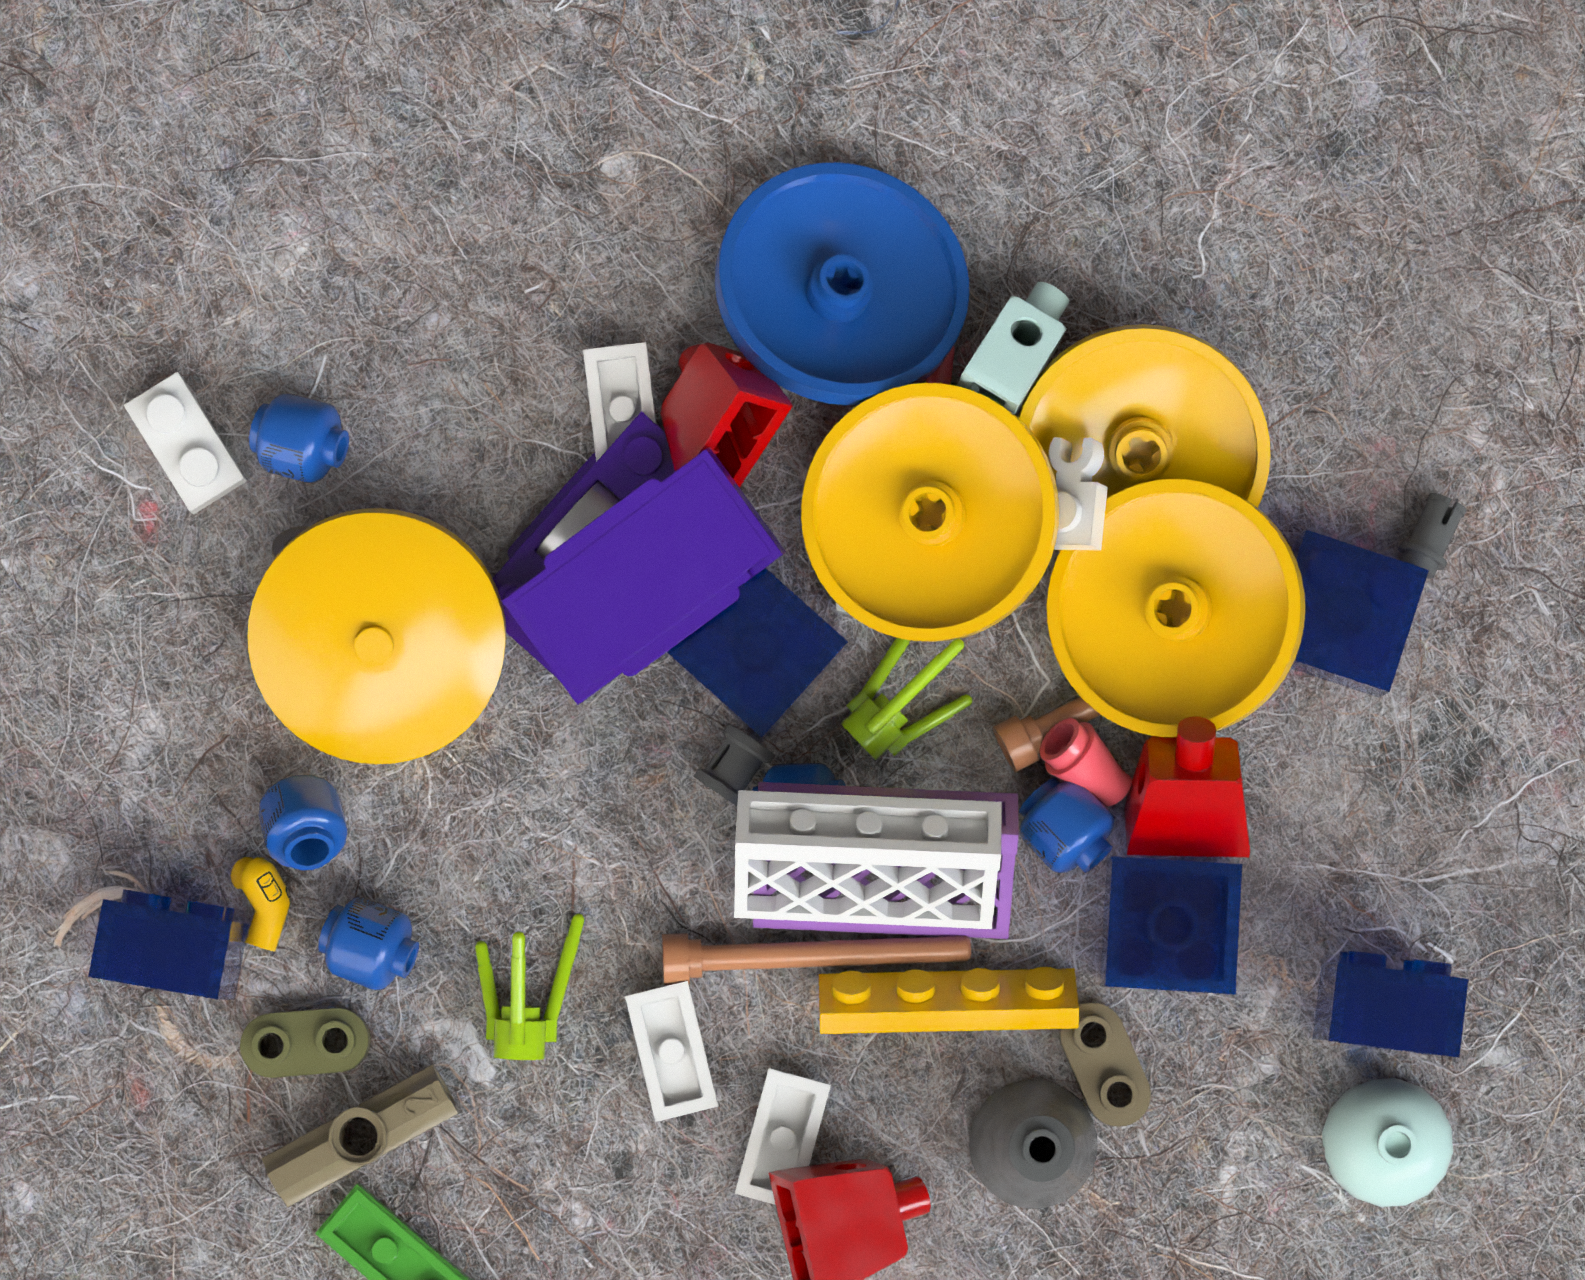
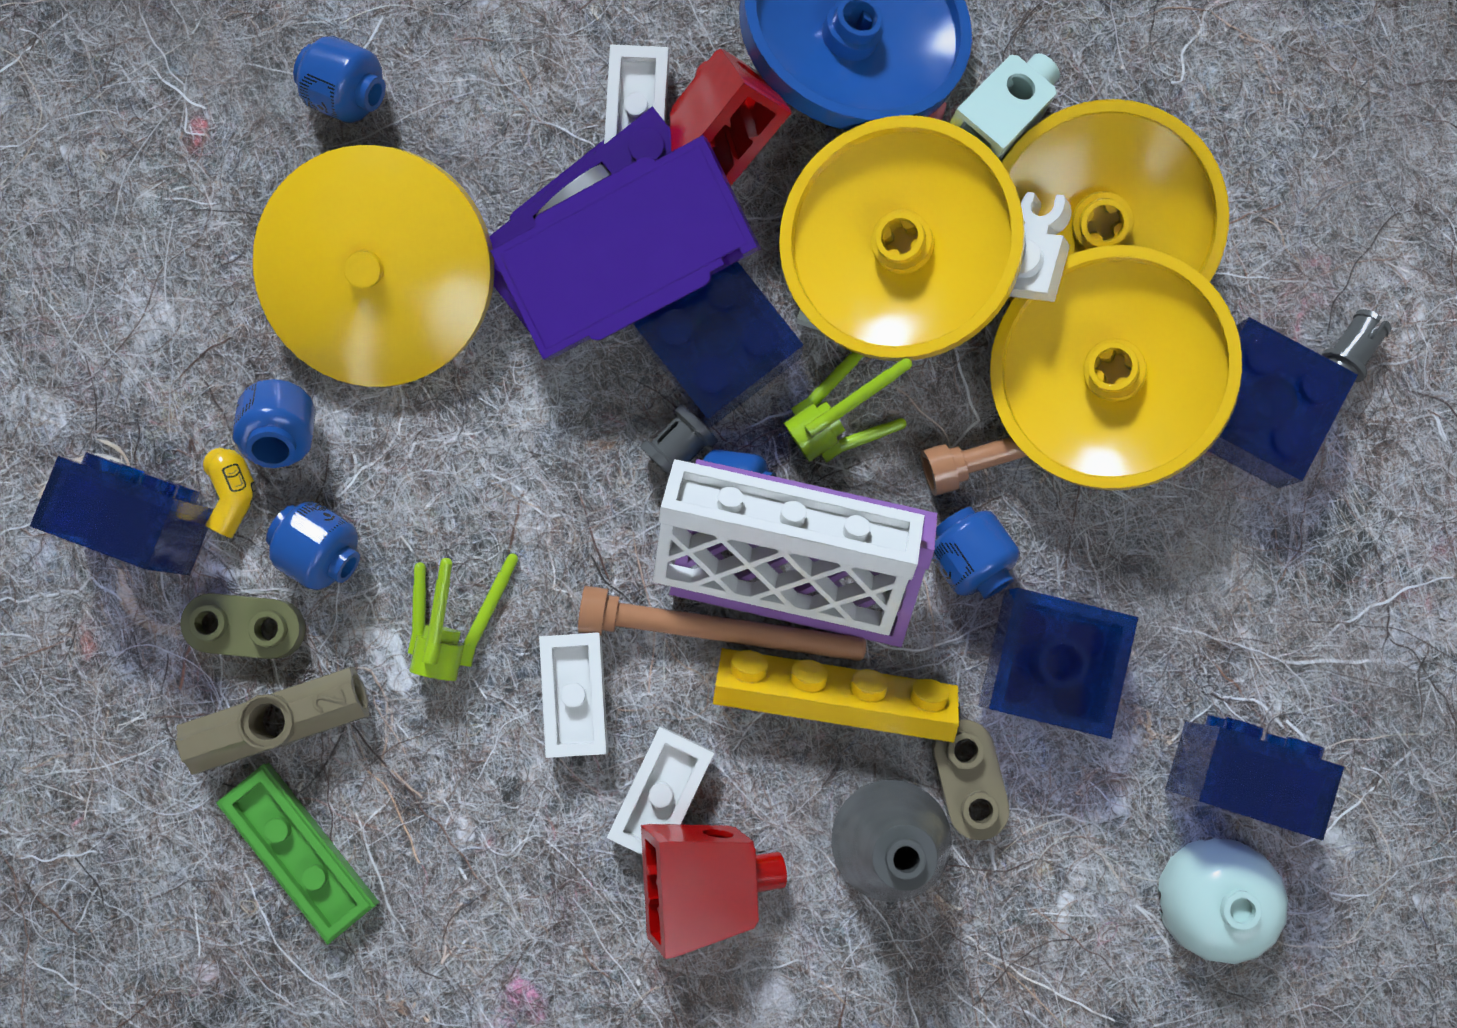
camera: 15 degrees right, 0 degrees up
white plate [124,372,247,515] -> none
coral cone [1039,718,1132,806] -> none
red torso [1124,716,1250,858] -> none

